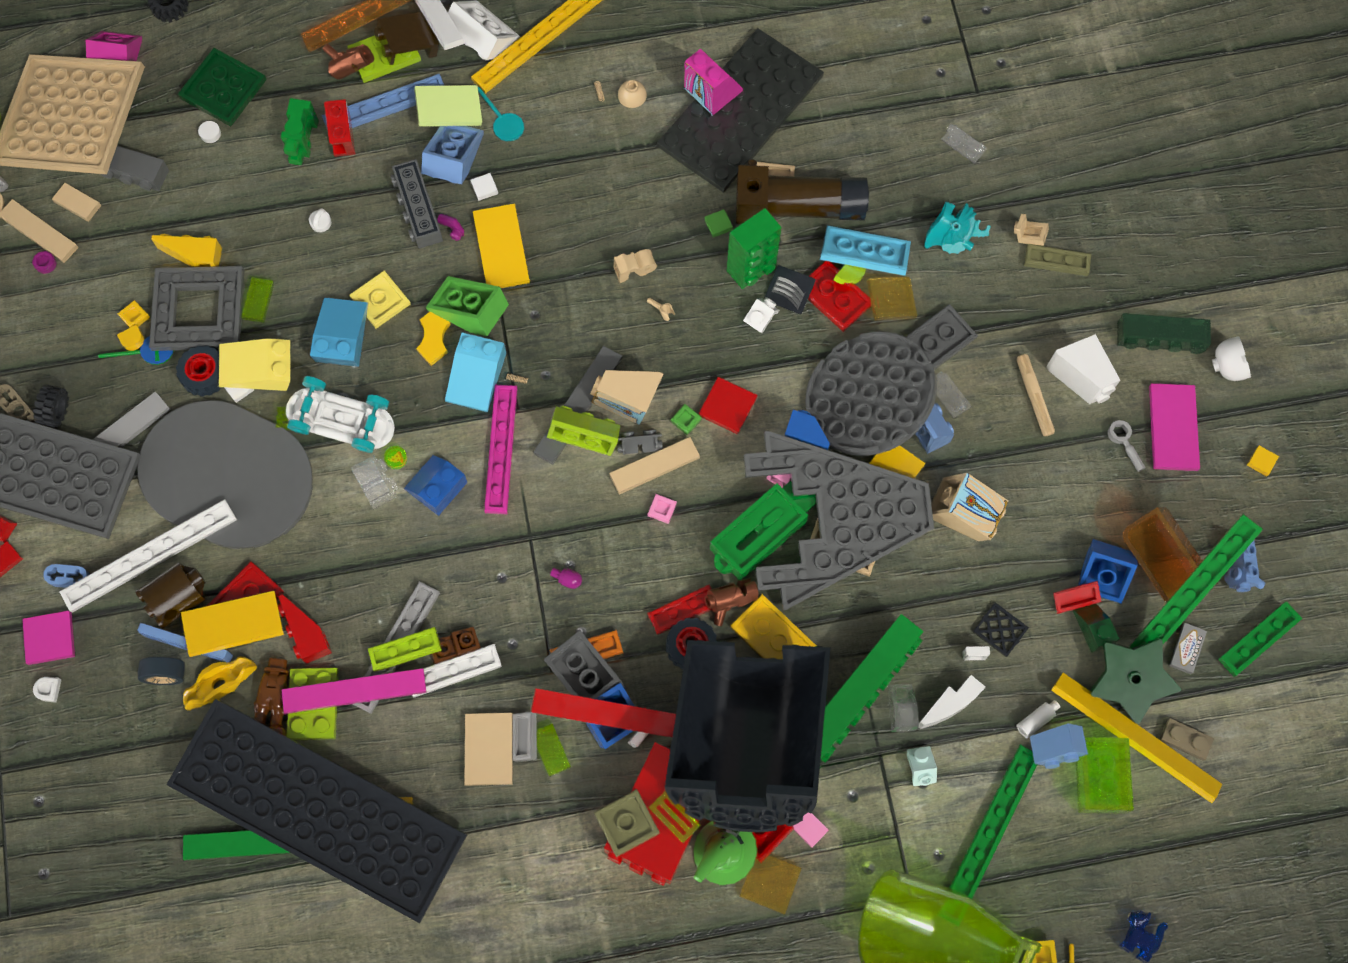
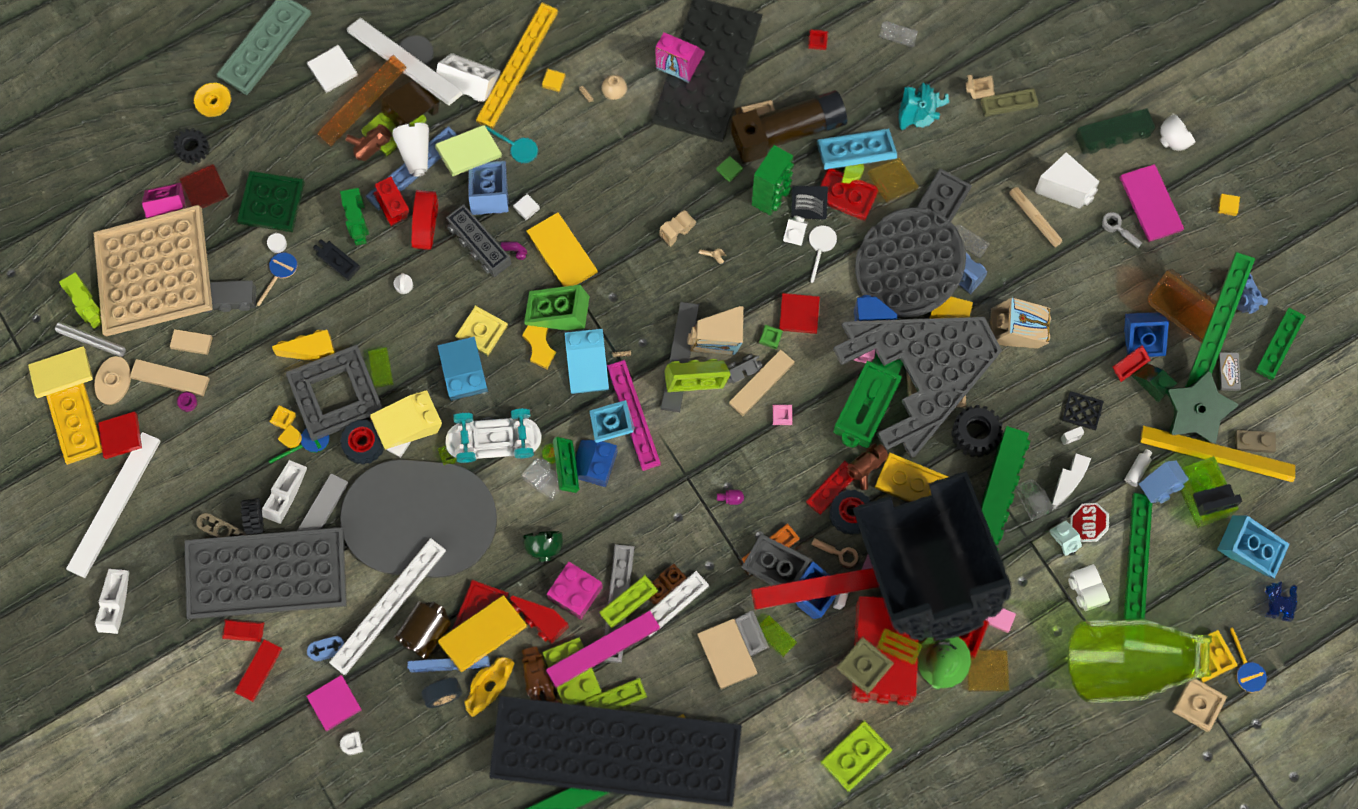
camera: 20 degrees left, 0 degrees up
none -> clear red tile [180,164,229,209]
none -> blue piece [257,253,297,306]
none -> white slope [262,460,307,524]
none -> black hinge [313,239,361,281]
none -> white cone [393,123,429,177]
none -> red beam [411,190,439,250]
none -> dark green cylinder [523,531,563,562]
none -> yellow tile [542,69,565,92]
none -> dark pink brick [547,562,603,620]
none -> green tile [553,437,580,493]
none -> lime tile [584,678,647,710]
none -> medium azure slope [589,400,635,443]
none -> red tile [808,30,828,50]
none -> white piece [809,226,837,283]
none -> light nougat piece [811,538,858,568]
none -> lime tile [821,720,892,792]
none -> black tyre [951,405,1003,458]
none -> white brick [1068,564,1110,612]
none -> piece [1070,503,1109,542]
none -> black panel [1193,484,1242,516]
none -> dark azure slope [1217,515,1289,579]

